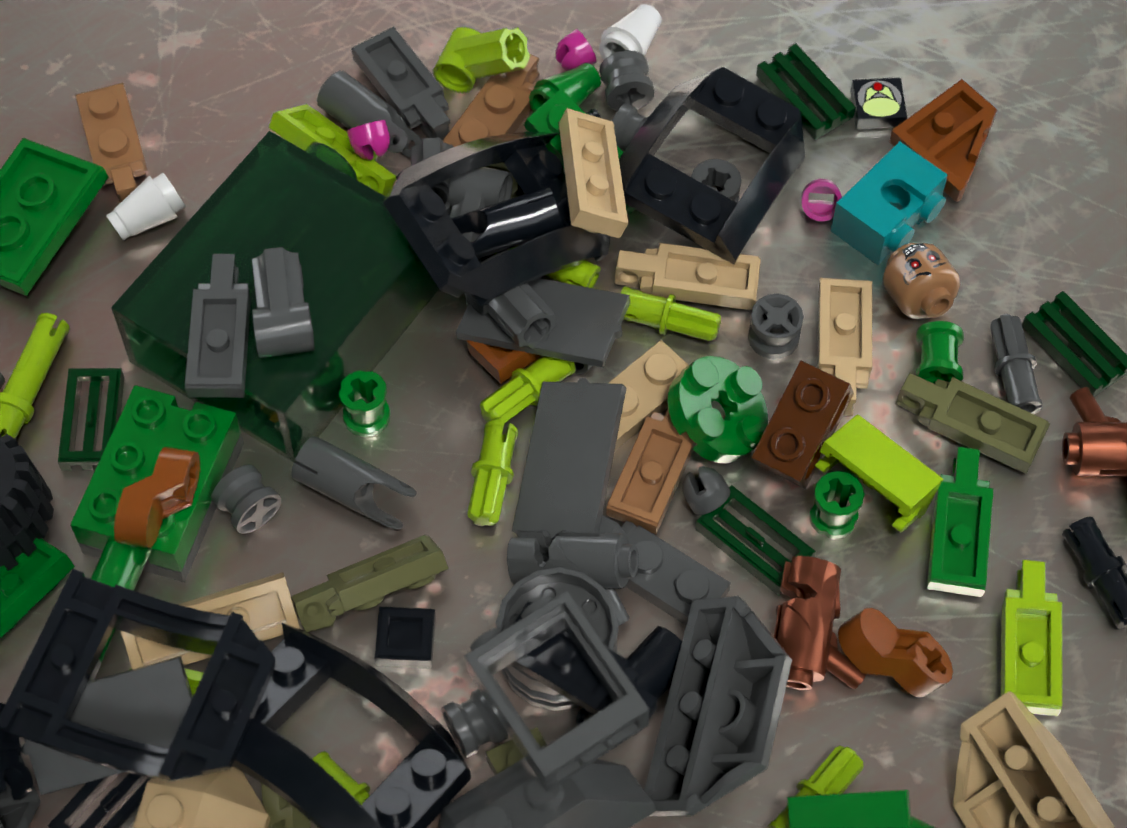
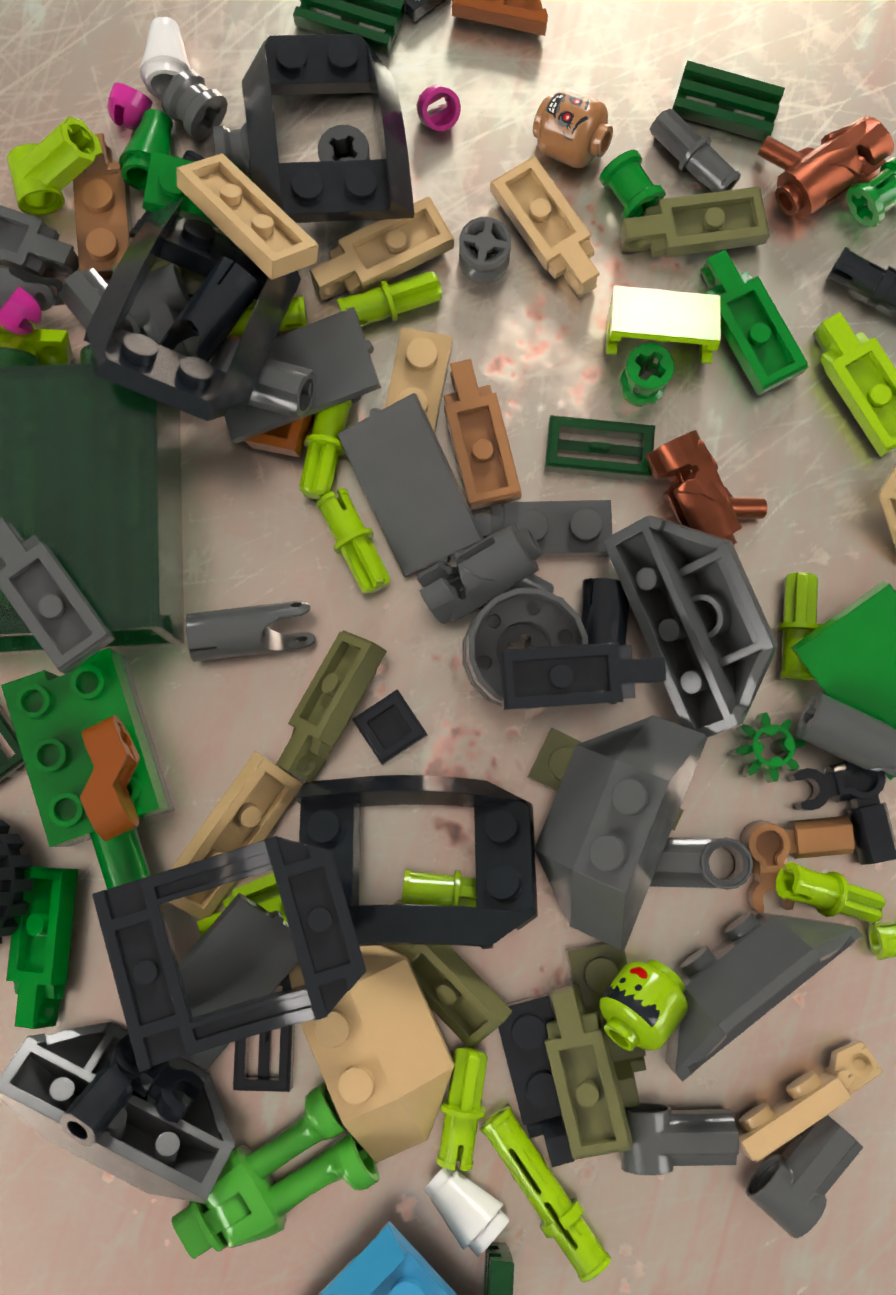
camera: 35 degrees left, 20 degrees up
dark grey wheel [211,464,282,534] -> none
dark grey piece [252,247,315,358] -> none
green bush [339,370,390,437] -> none
dark grey wheel [441,689,508,759] -> none
dark grey window [464,591,649,792] -> none
green plate [667,356,768,463] -> none
dark grey hinge [682,466,731,515] -> none
reddish brown brick [751,360,854,489] -> none
teal brick [831,141,948,265] -> none
dark orange piece [838,608,953,698] -> none

